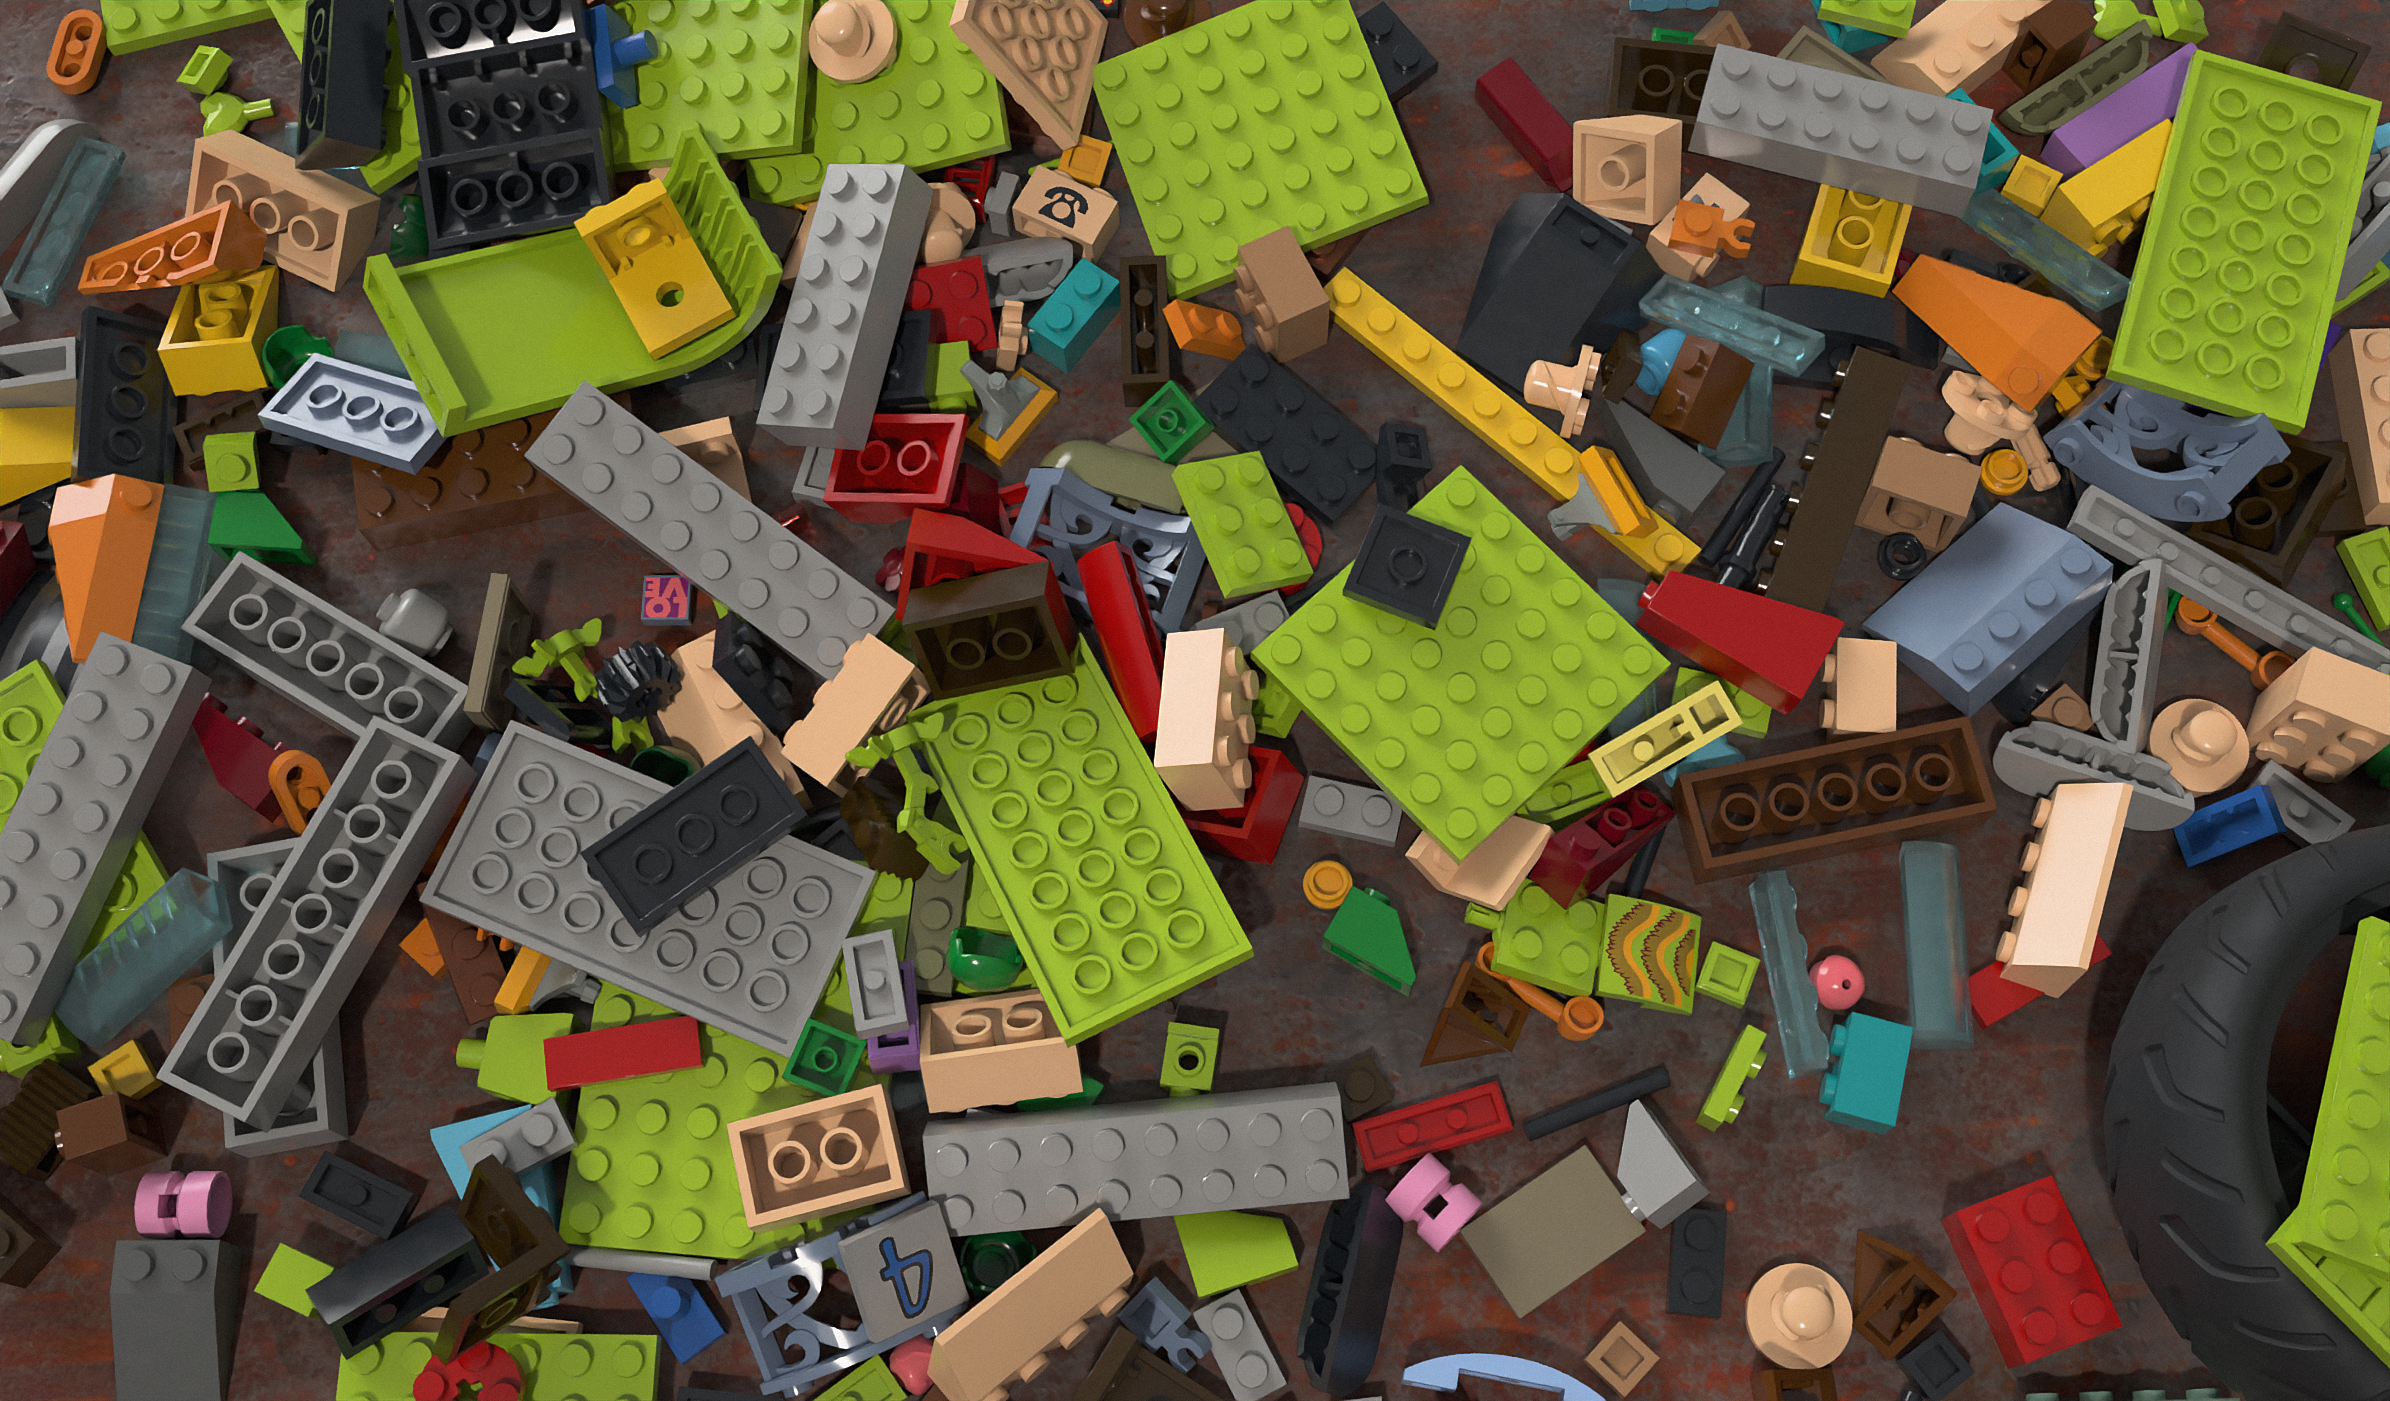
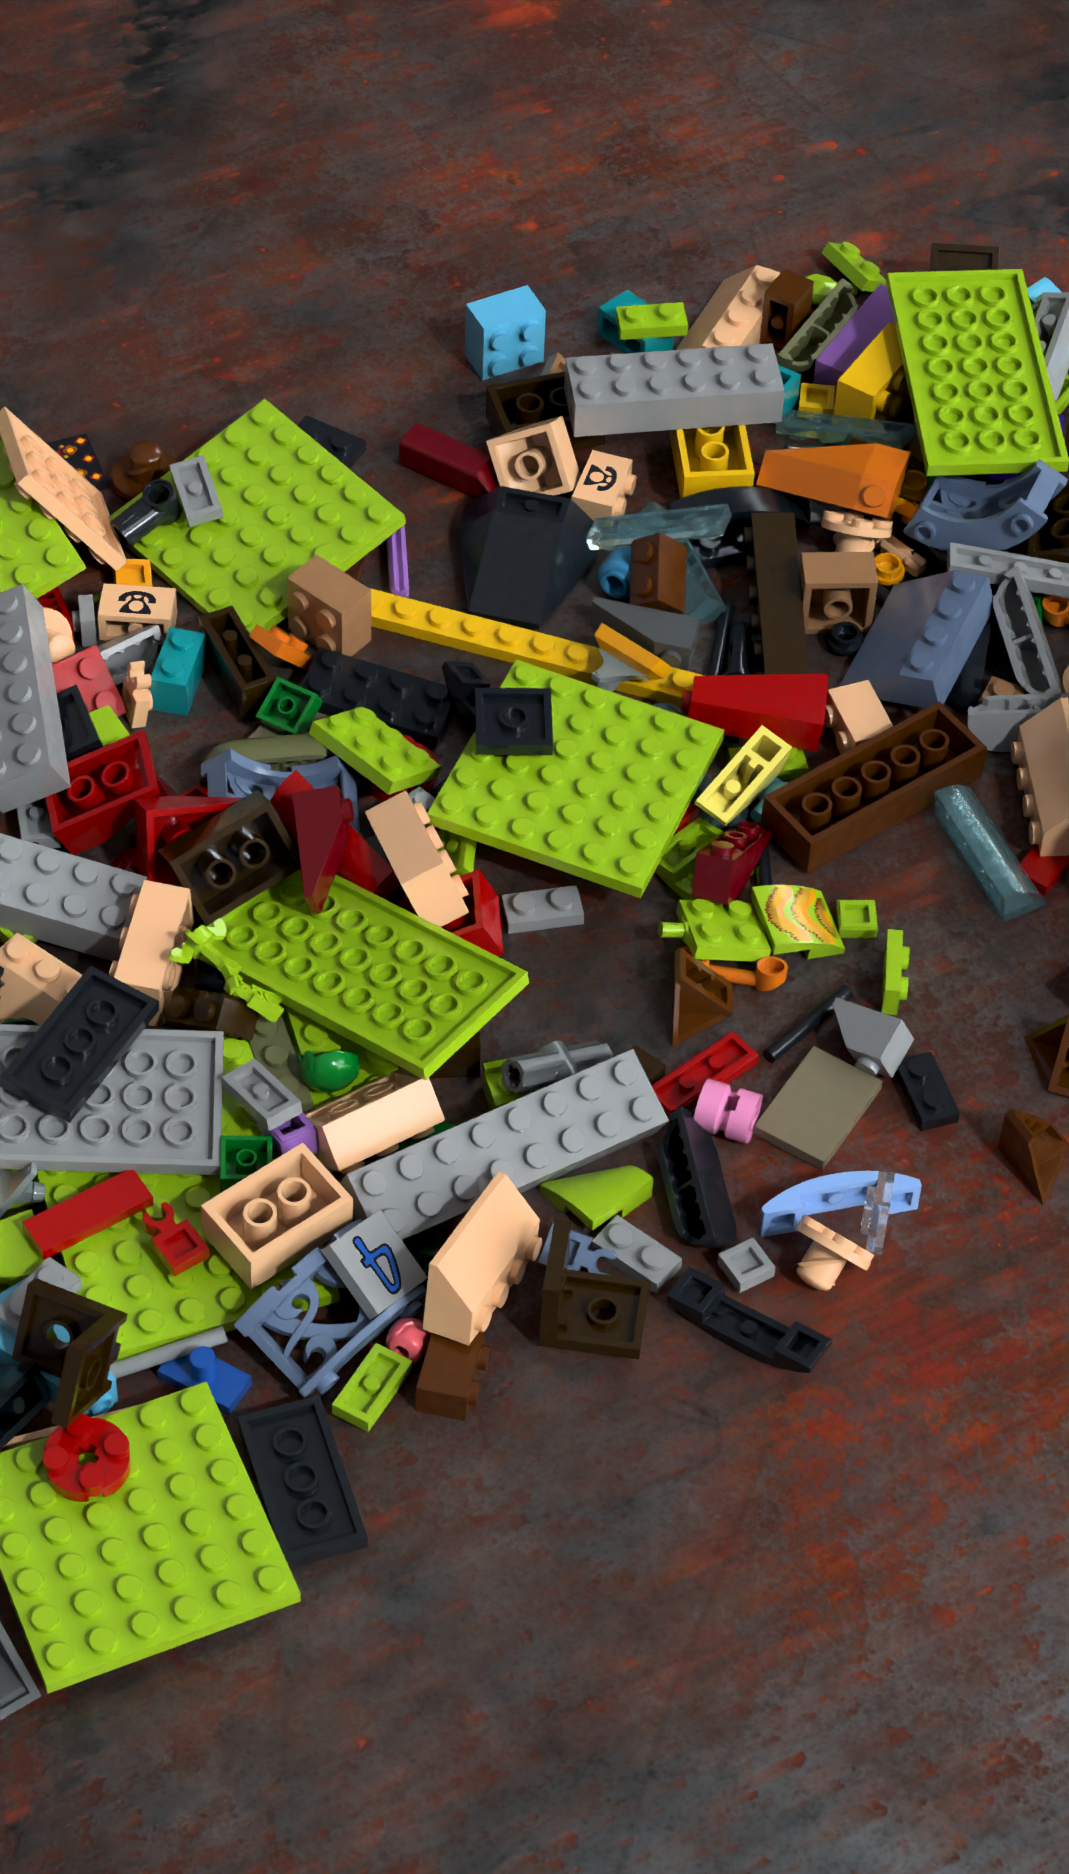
camera: 30 degrees left, 20 degrees down
black plate [712,611,794,736] -> none
piece [959,360,1058,468] -> none
light orange plate [1303,860,1353,910] -> none
green slope [1322,886,1416,997] -> none
light nougat bracket [1405,815,1555,911] -> none
light nougat plate [1524,345,1602,439] -> none
medium nougat plate [1583,1321,1660,1399] -> none
dark brown plate [1600,328,1644,405] -> none
orange plate [1667,199,1755,258] -> none
light nougat plate [1745,1263,1853,1369] -> none
clear light blue plate [1749,870,1829,1080] -> none
coral piece [1807,955,1865,1010] -> none
teal brick [1819,1012,1914,1135] -> none
none -> black piece [110,479,182,547]
none -> red plate [142,1202,210,1277]
none -> light grey plate [169,455,224,527]
none -> dark red slope [292,785,354,915]
none -> medium lavender axle [386,525,409,598]
none -> dark grey piece [501,1040,613,1094]

